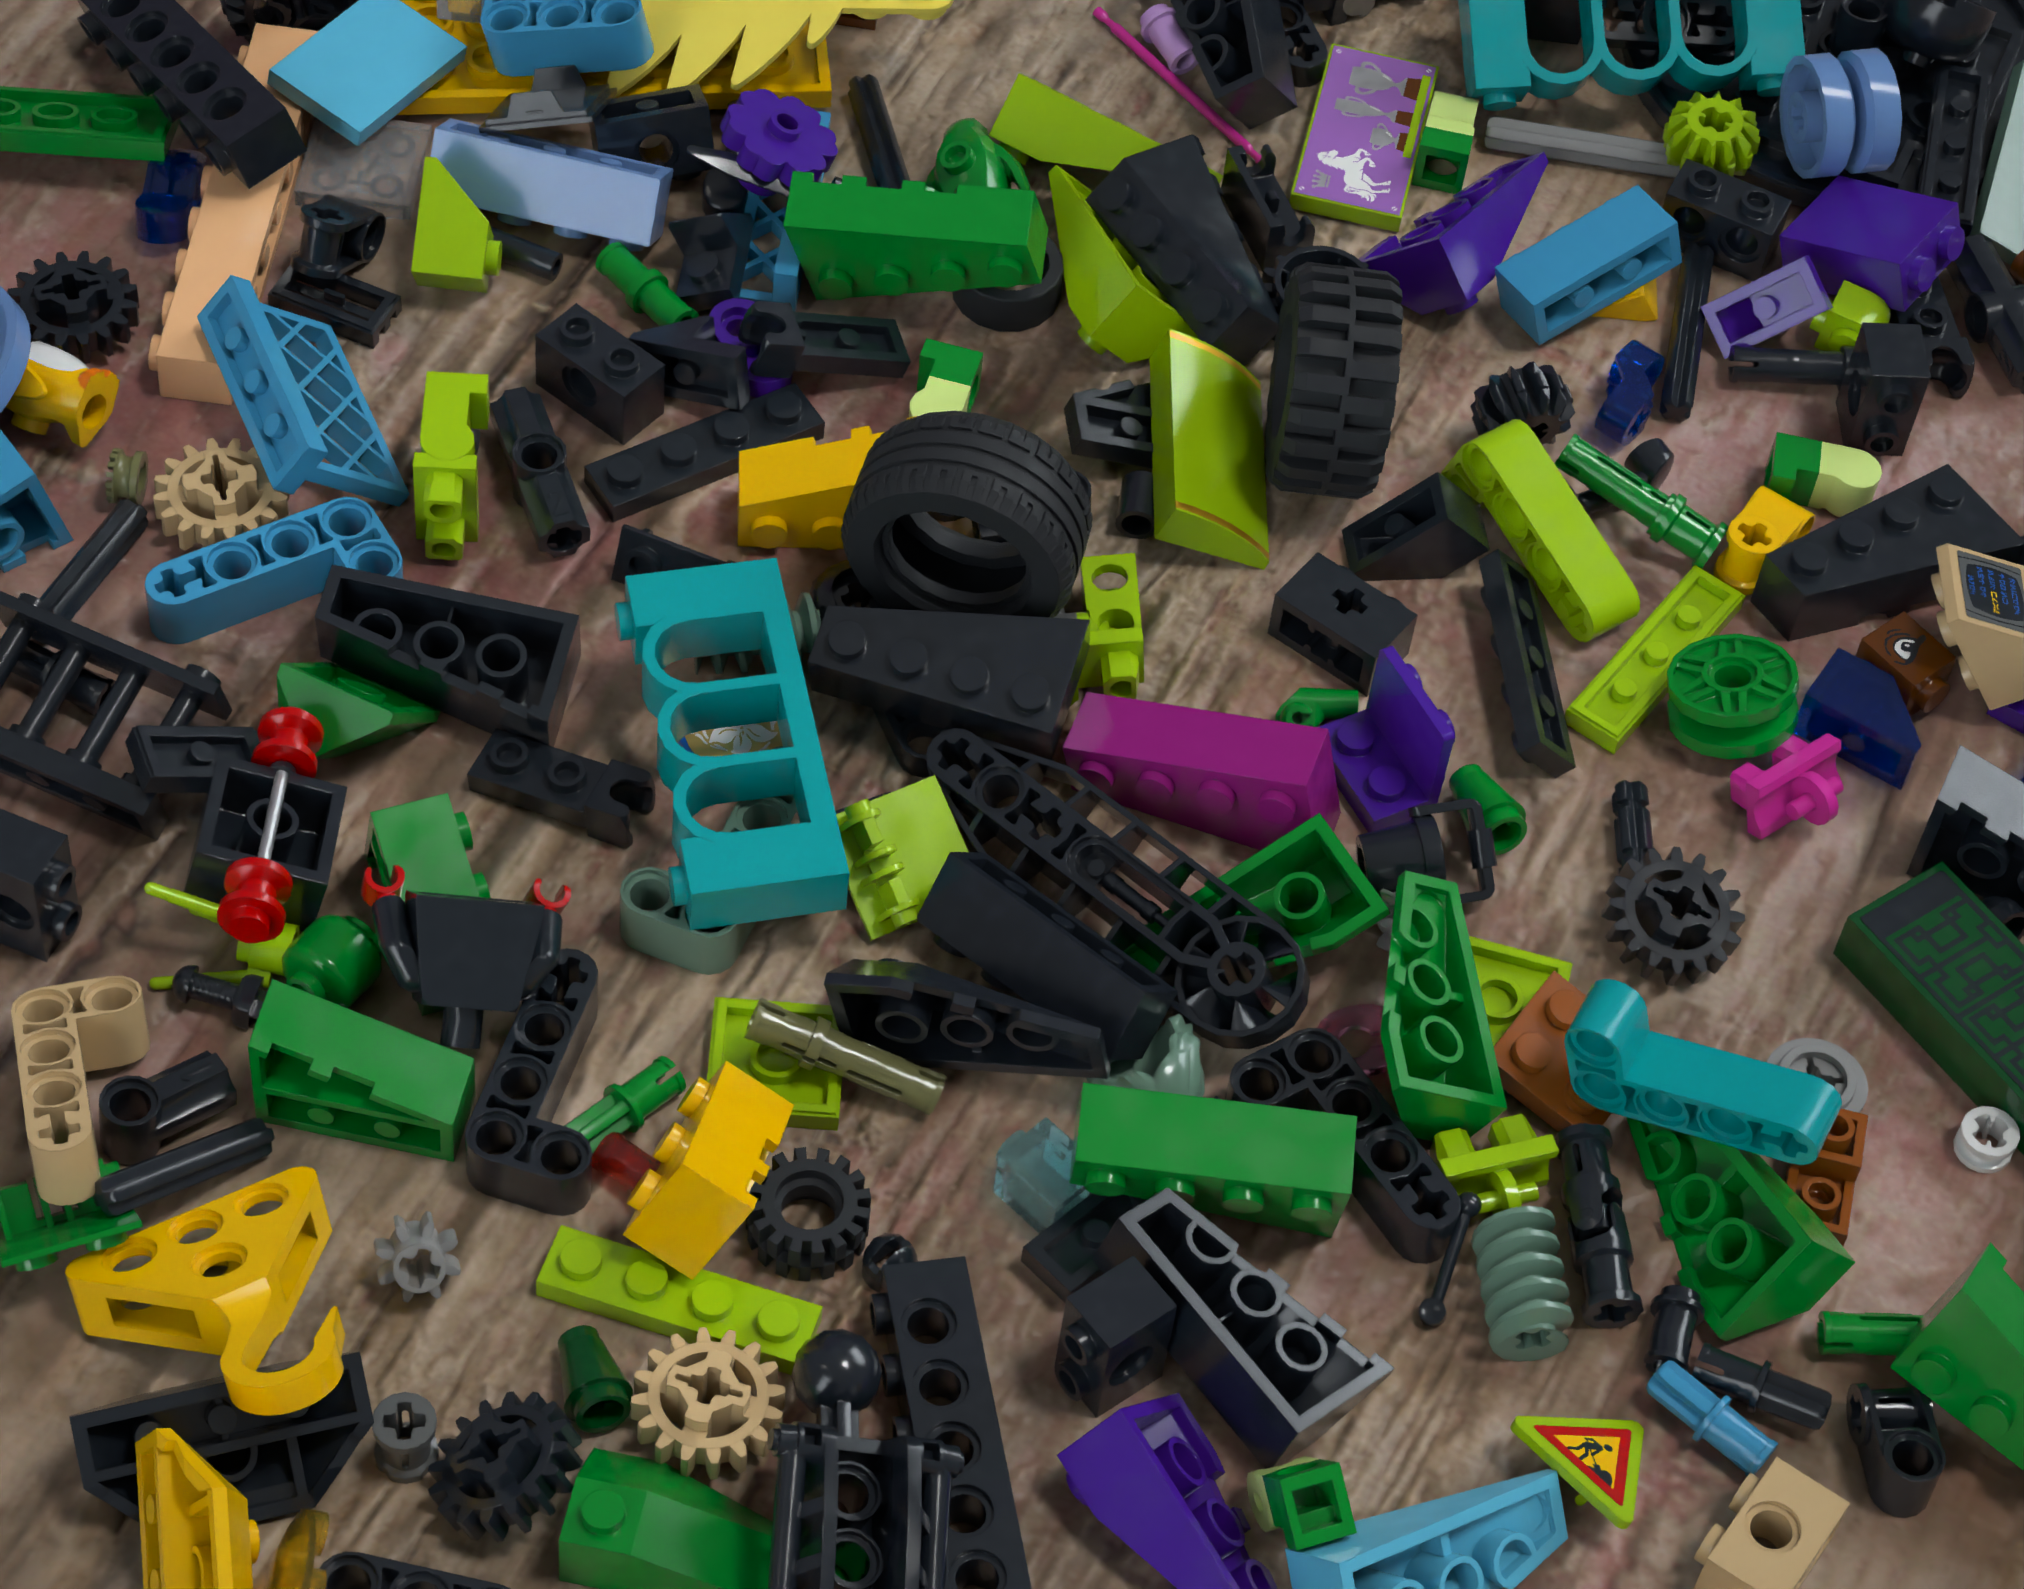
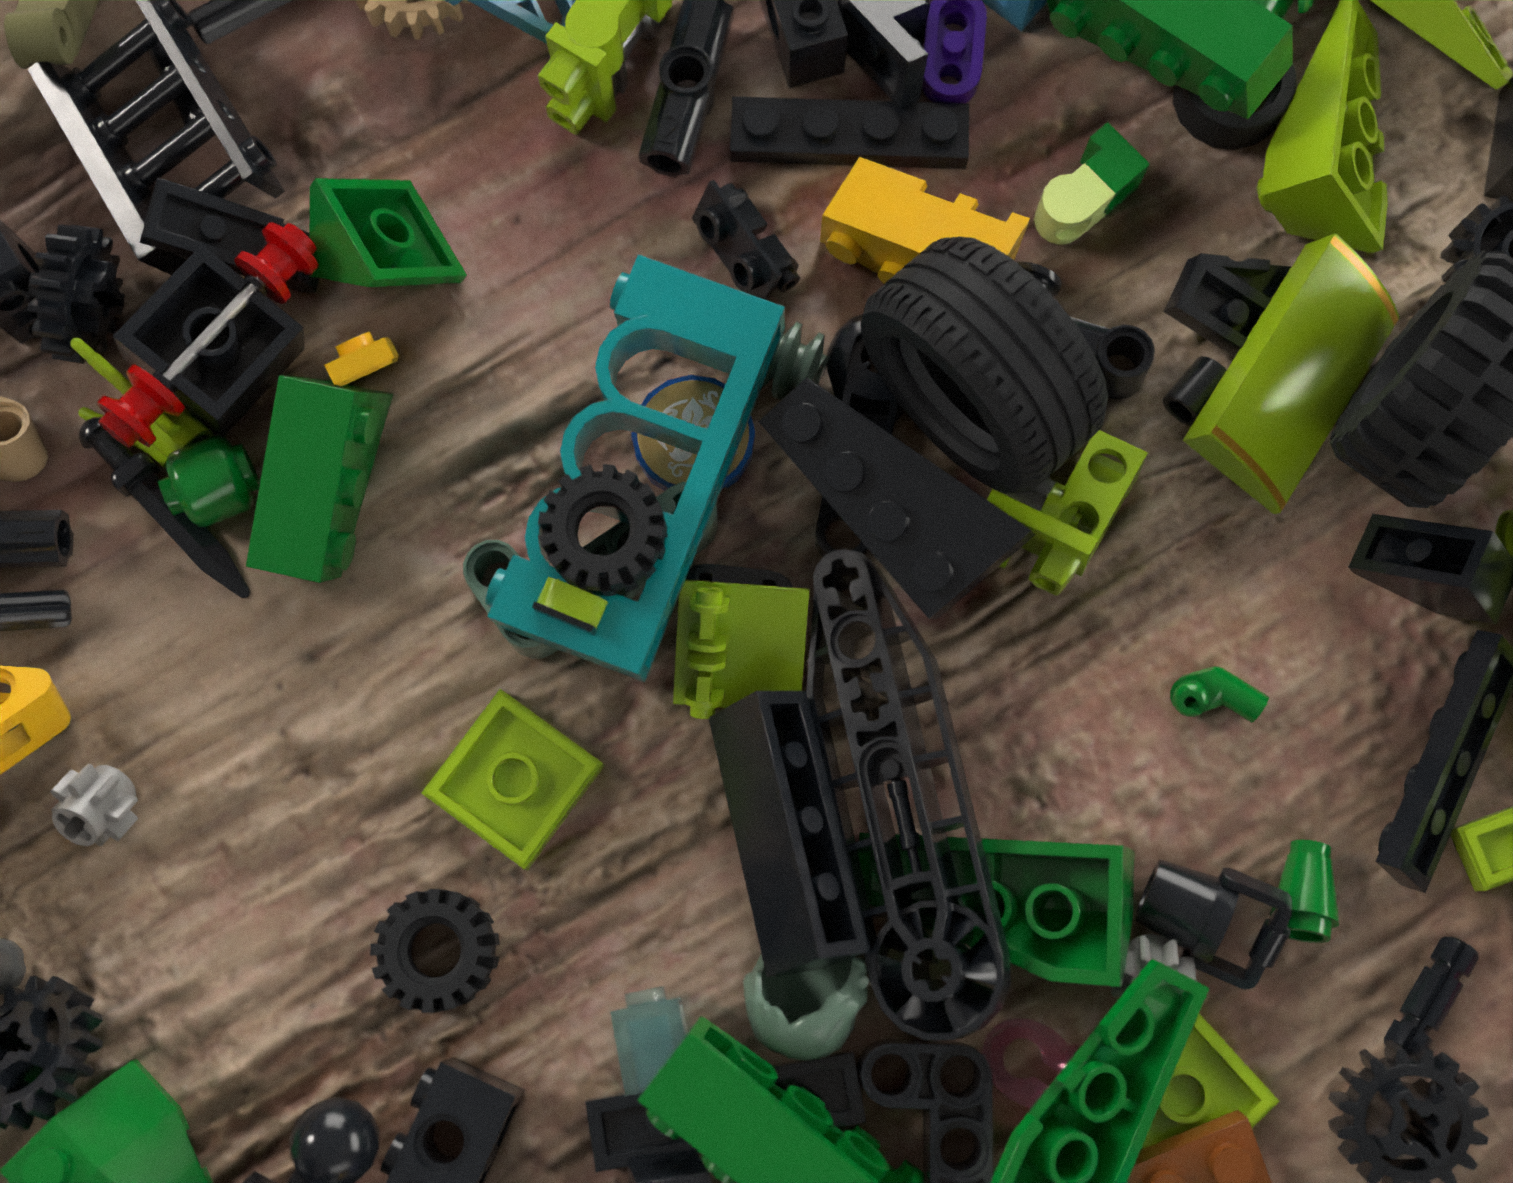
camera: 40 degrees right, 25 degrees up
dark azure beam [144,497,404,644] -> none
green wedge [248,979,476,1162] -> none
black wedge [315,565,581,747] -> none
black torso [361,865,571,1049] -> none
black beam [465,948,598,1216] -> none
black plate [467,728,656,848] -> none
lime plate [536,1225,823,1375] -> none
dark green cone [558,1325,633,1433] -> none
green axle [564,1056,686,1155] -> none
clear red pin [592,1131,661,1191] -> none
yellow wedge [623,1061,794,1280] -> none
tan gear [631,1327,786,1480] -> none
black plate [738,301,911,378] -> none
olive pin [744,998,946,1115] -> none
black wedge [824,958,1110,1079] -> none
black hinge [862,1233,918,1293] -> none
magenta wedge [1063,692,1341,850] -> none
black wedge [1085,134,1279,367] -> none
black brick [1267,552,1418,697] -> none
dark purple bracket [1319,646,1455,832] -> none
none -> black gear [28,224,125,364]
none -> yellow plate [324,331,400,387]
none -> lime piece [532,577,608,636]
none -> black tyre [538,464,667,596]

